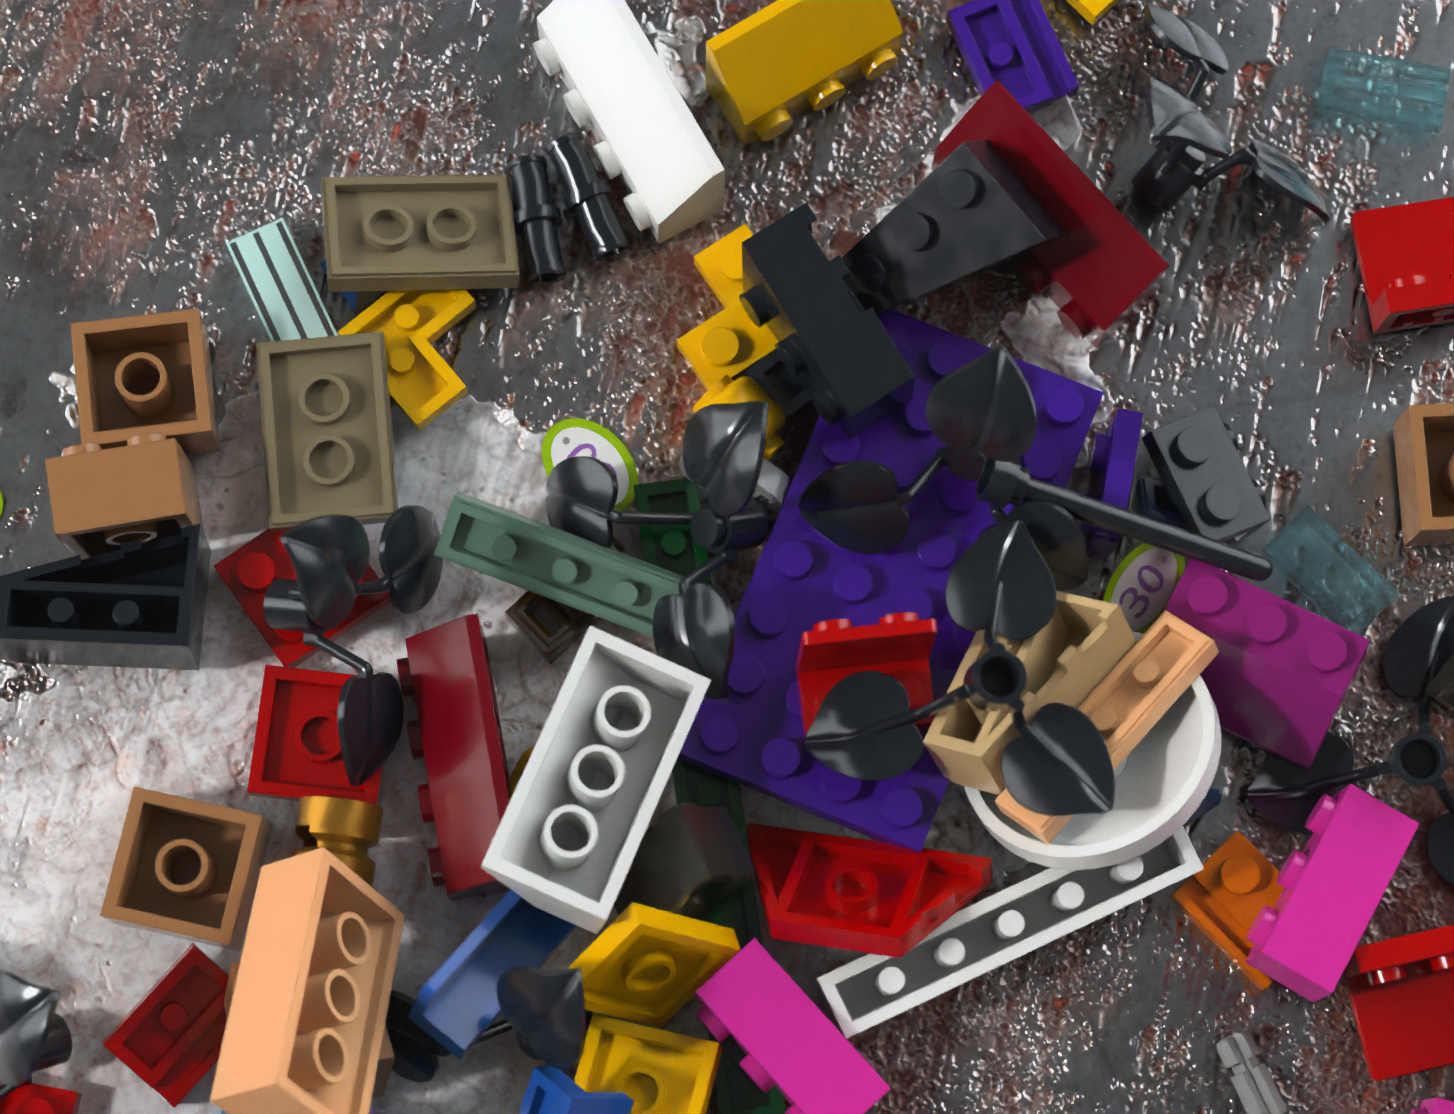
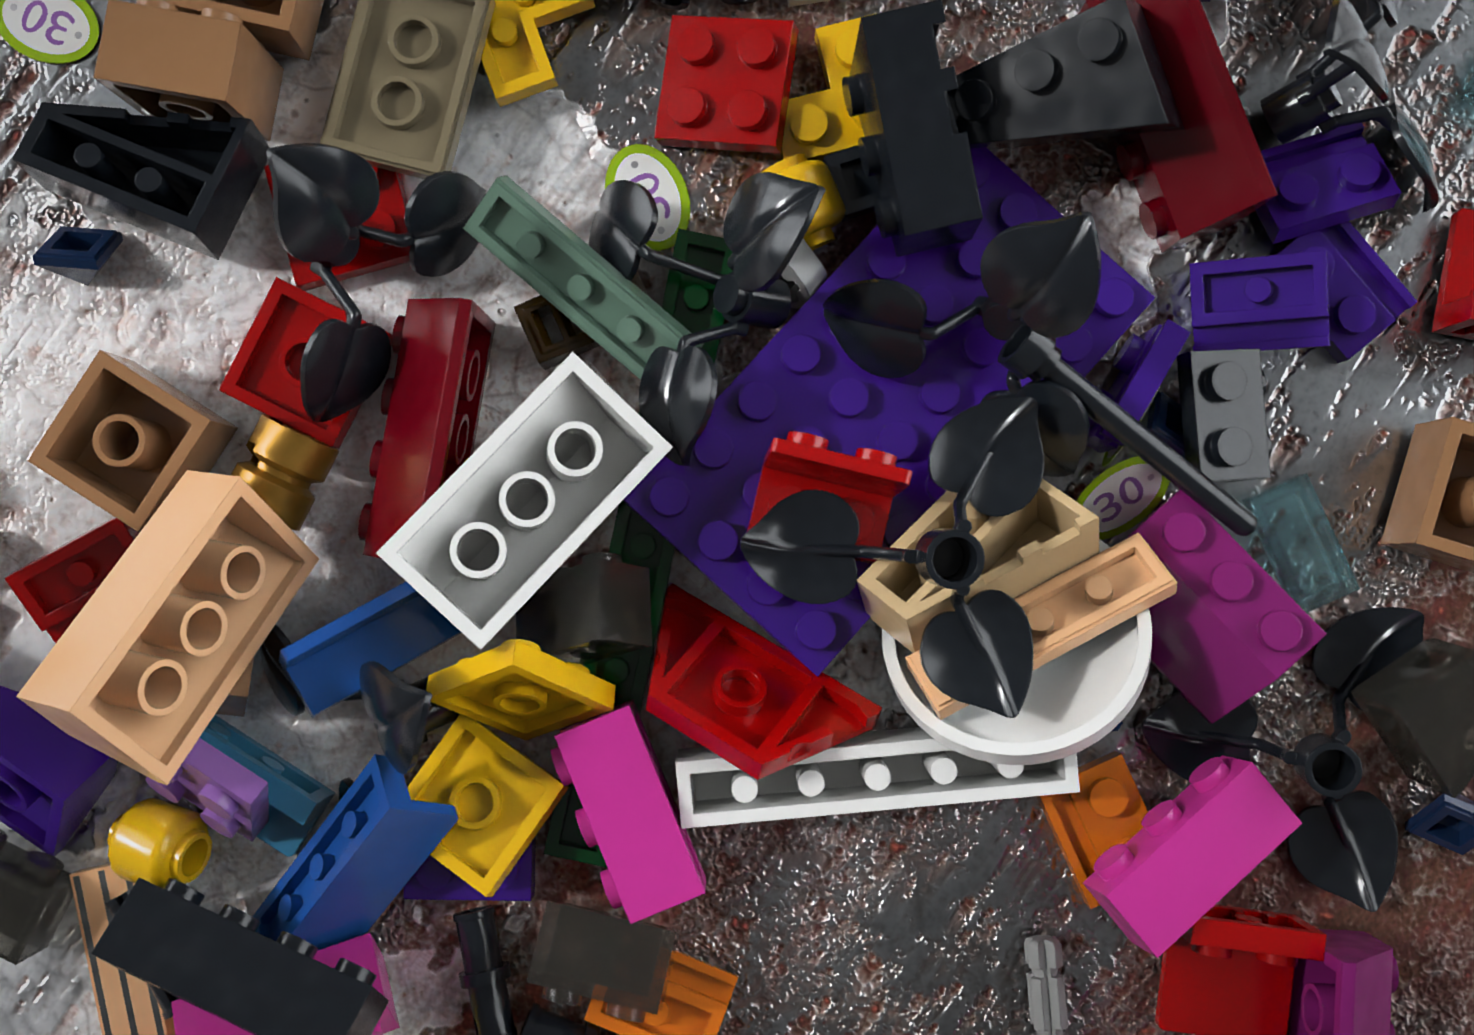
camera: 25 degrees right, 10 degrees up
none -> dark blue slope [32,226,123,286]
none -> red plate [654,15,799,154]
none -> dark purple plate [1189,250,1331,351]
none -> dark purple plate [1255,123,1402,244]
none -> dark purple plate [1274,221,1418,363]

